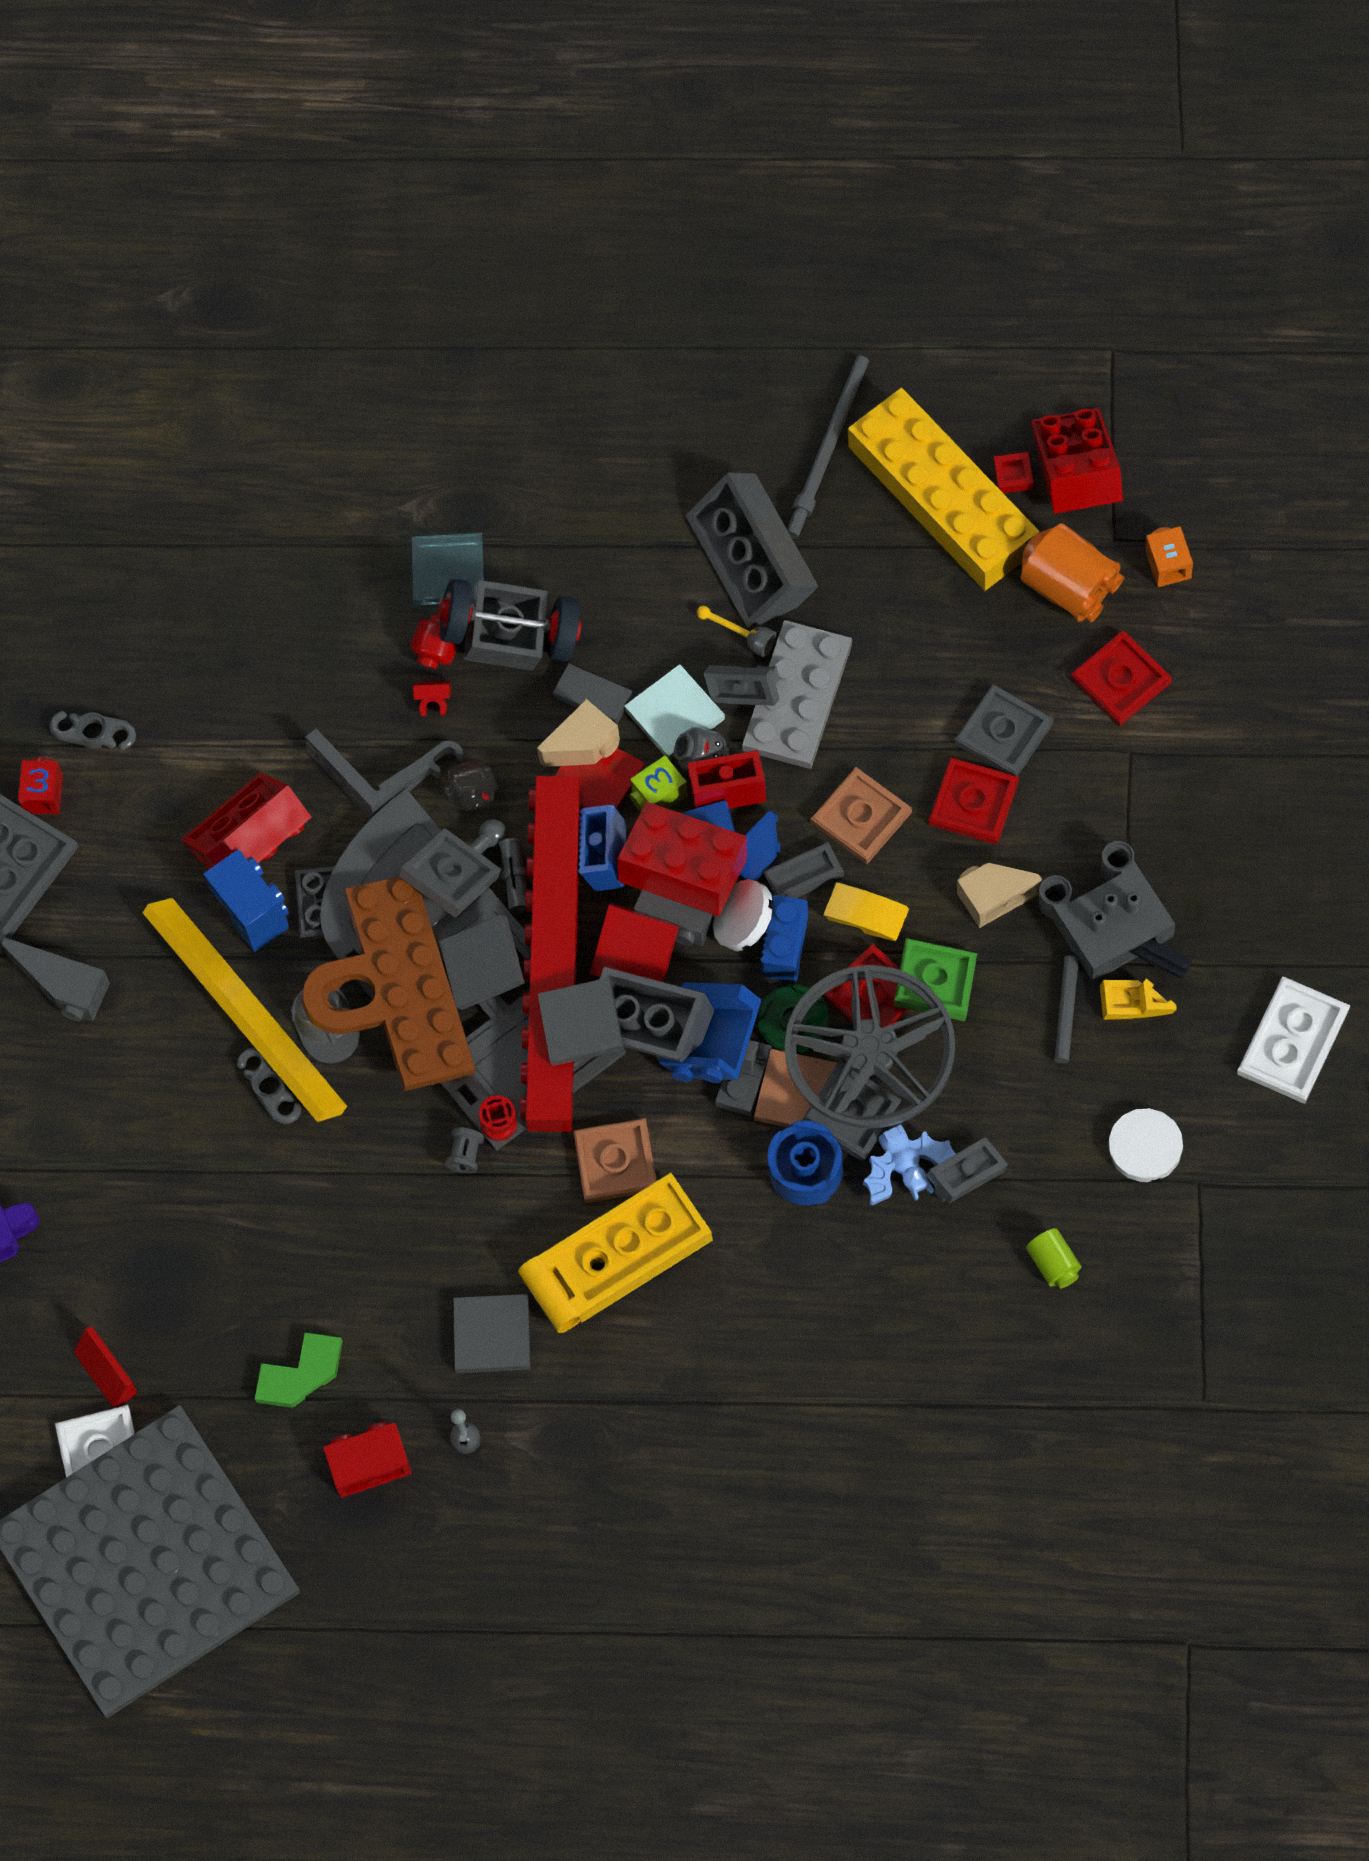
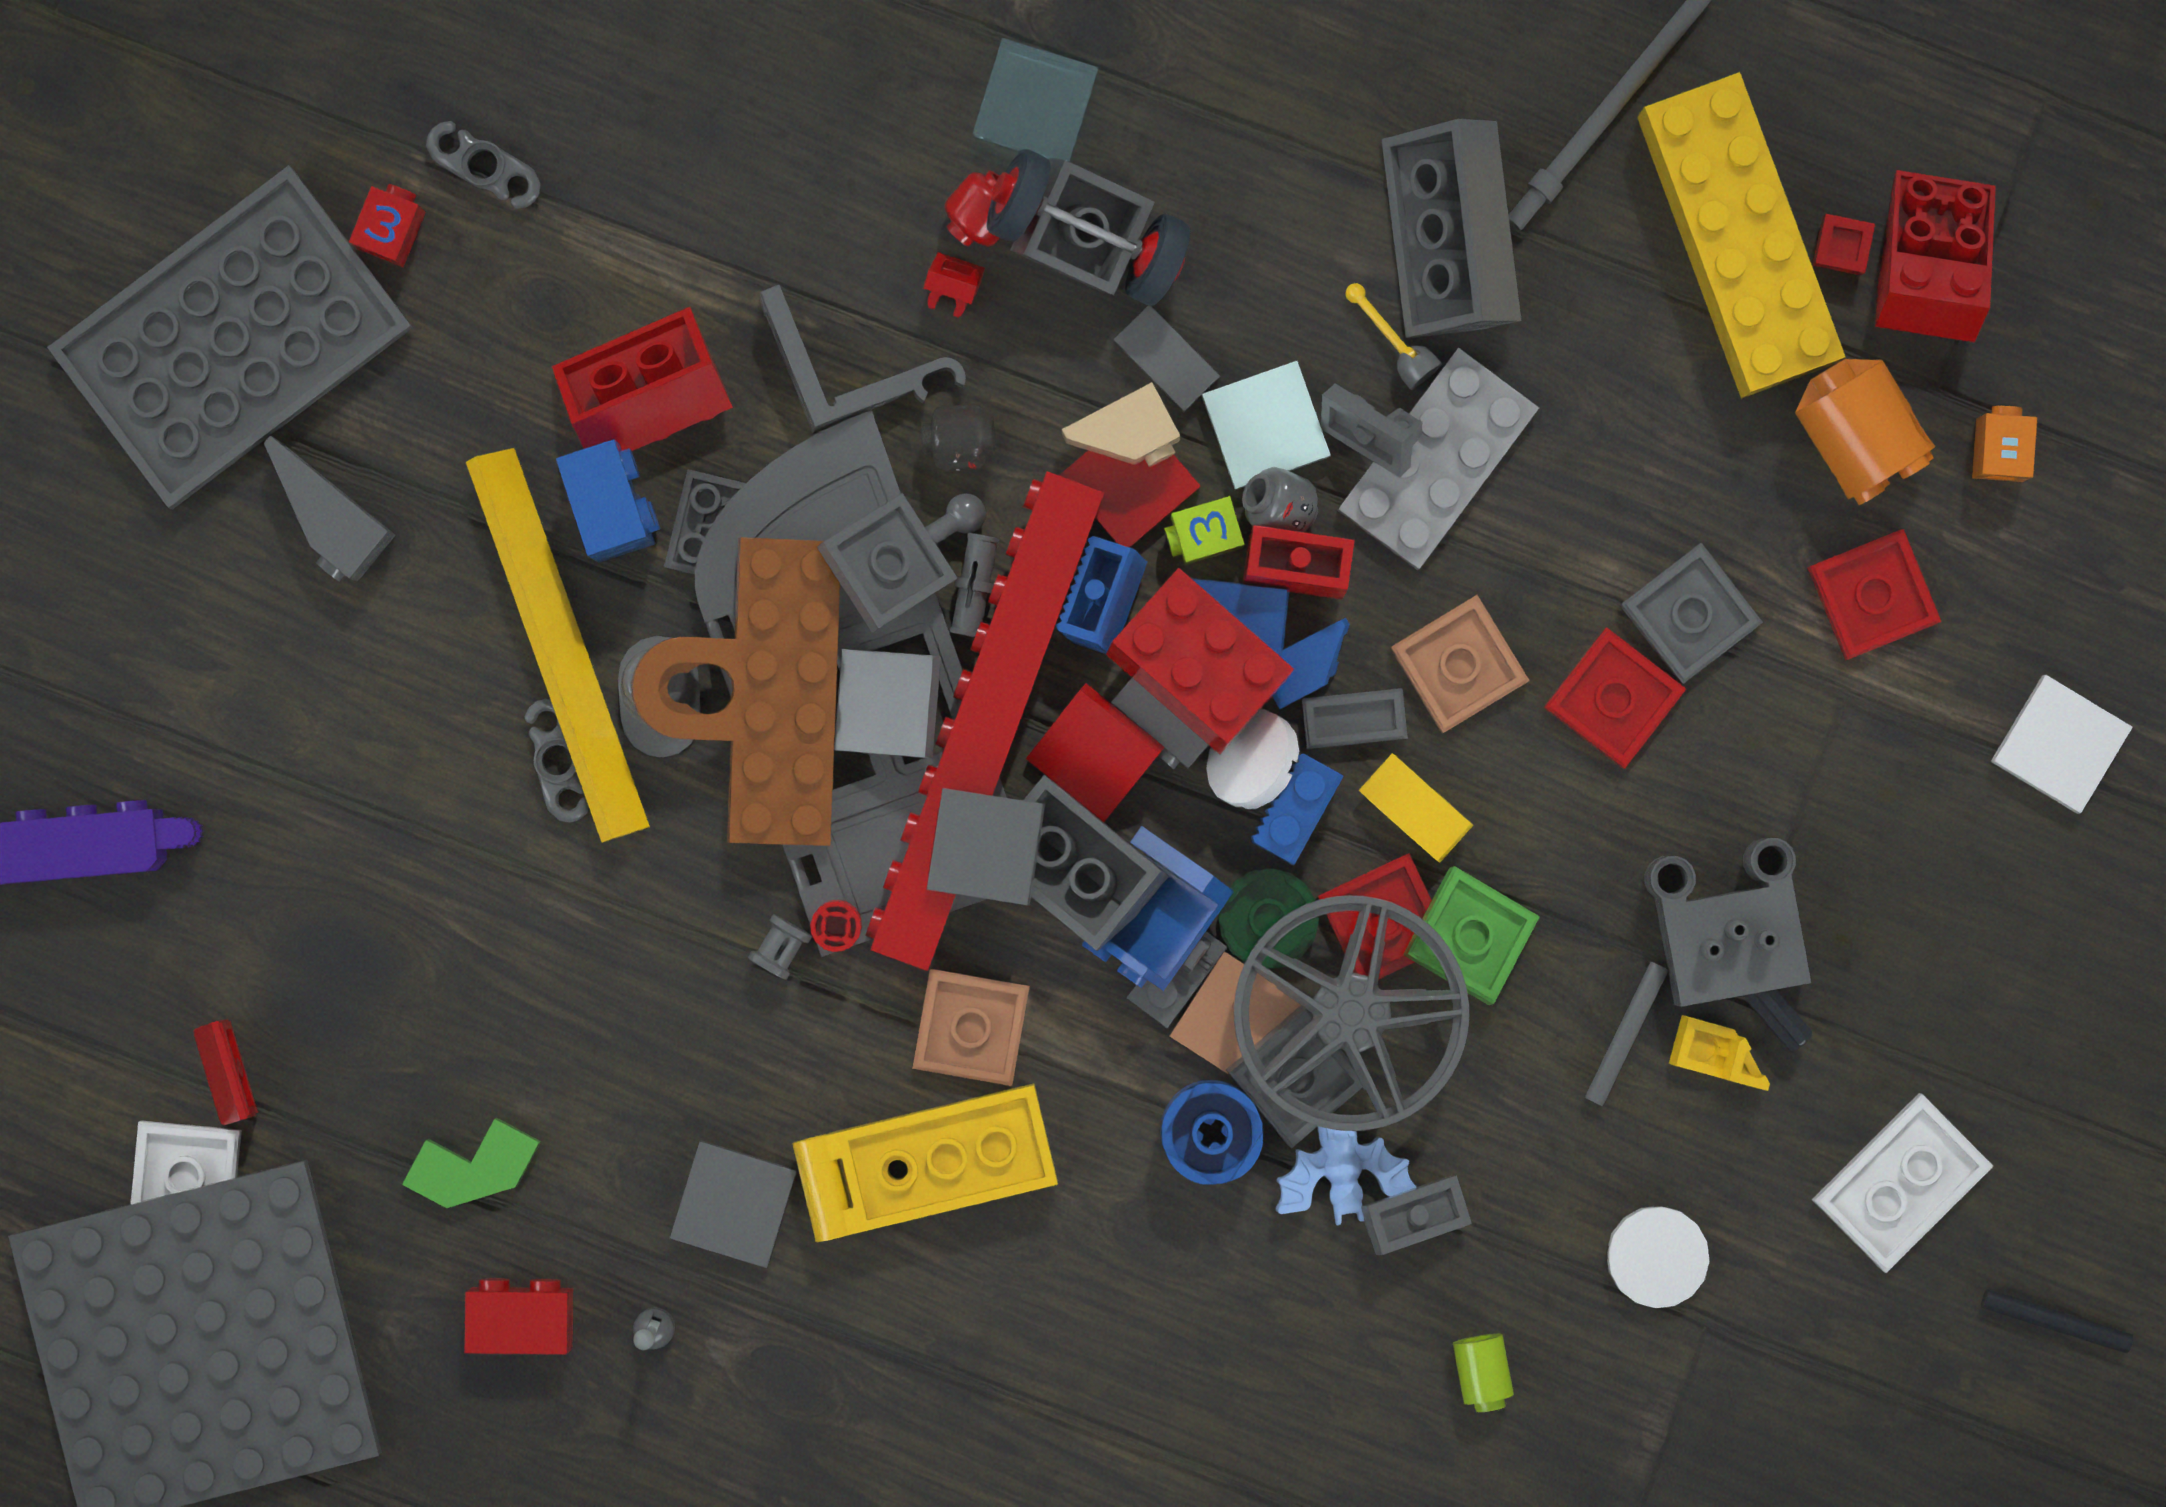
camera: 10 degrees right, 20 degrees up
tan slope [957,863,1042,928] -> none
none -> white tile [1991,675,2132,814]

